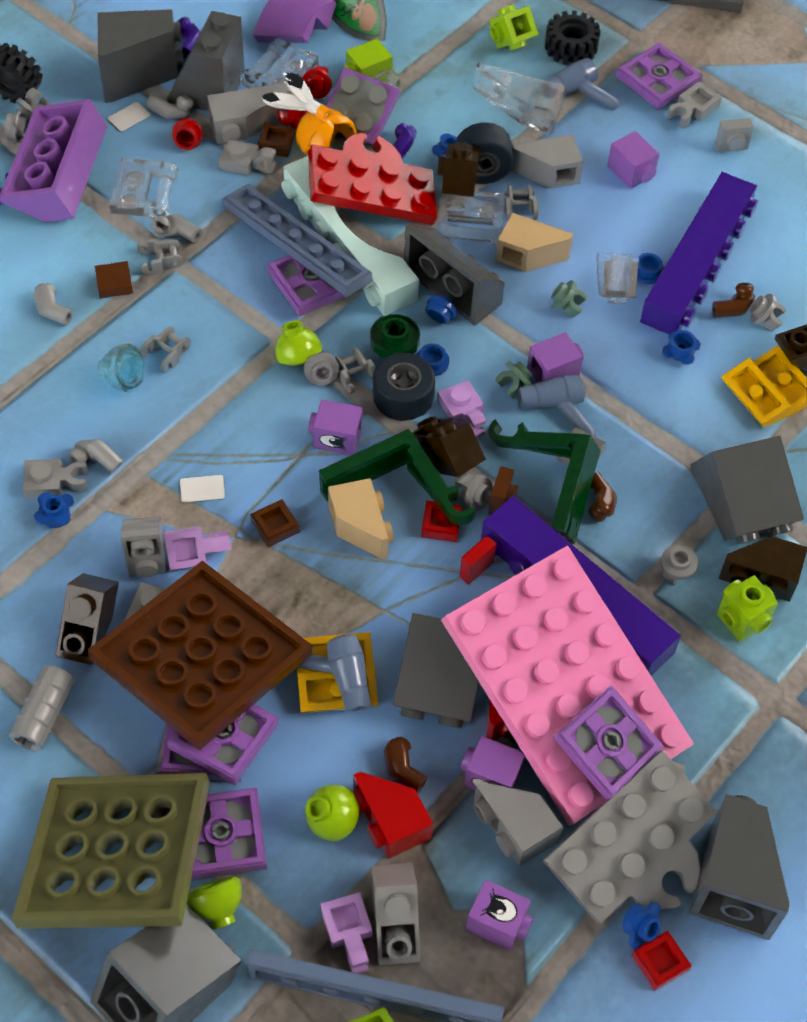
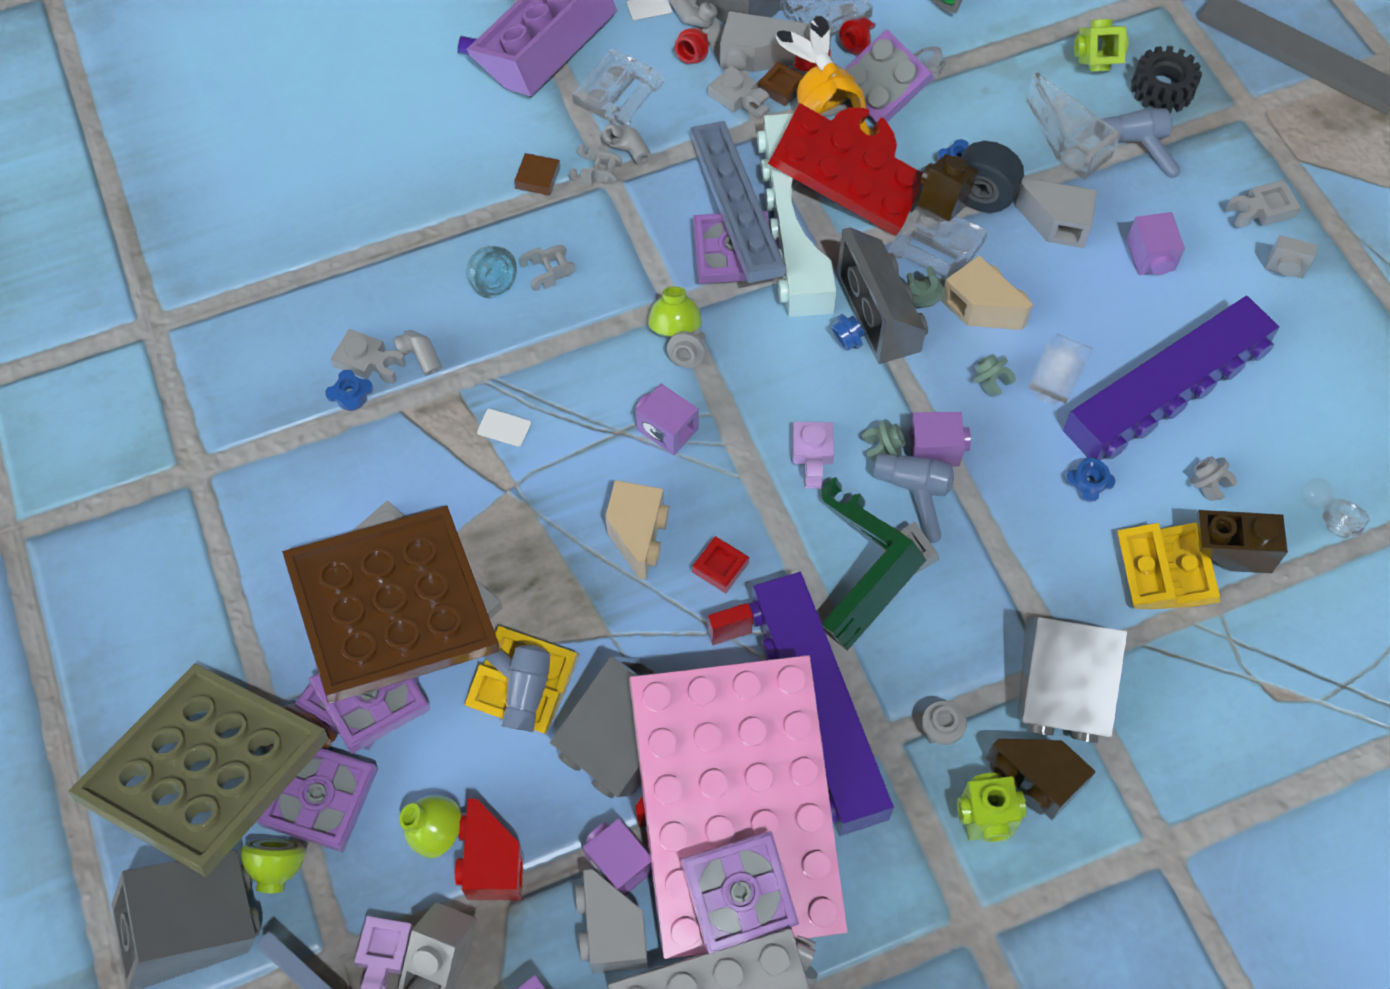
camera: 30 degrees right, 5 degrees up
light grey axle [9,665,75,751] -> none
light grey arm [33,283,73,325] -> none
slope [56,573,119,665] -> none
light grey slope [121,516,167,578] -> none
lavender plate [164,526,231,571] -> none
reddish brown tile [250,499,300,547] -> none
dark green hinge [319,429,475,526] -> none
light grey piece [335,348,375,394] -> none
lime brick [344,38,393,83] -> none
dark green plate [370,314,420,358] -> none
black wheel [372,353,435,421] -> none
reddish brown arm [384,737,428,794] -> none
dark purple arm [393,123,417,159] -> none
dark brown slope [412,416,486,477] -> none
blue plate [417,344,449,376] -> none
light grey plate [455,473,493,511] -> none
reddish brown plate [488,466,518,515] -> none
light grey piece [504,185,538,220] -> none
reddish brown arm [588,472,617,522] -> none
medium lavender piece [616,42,702,110] -> none
blue plate [631,253,664,284] -> none
reddish brown arm [712,282,755,318] -> none
none -> sand green plate [907,266,945,307]

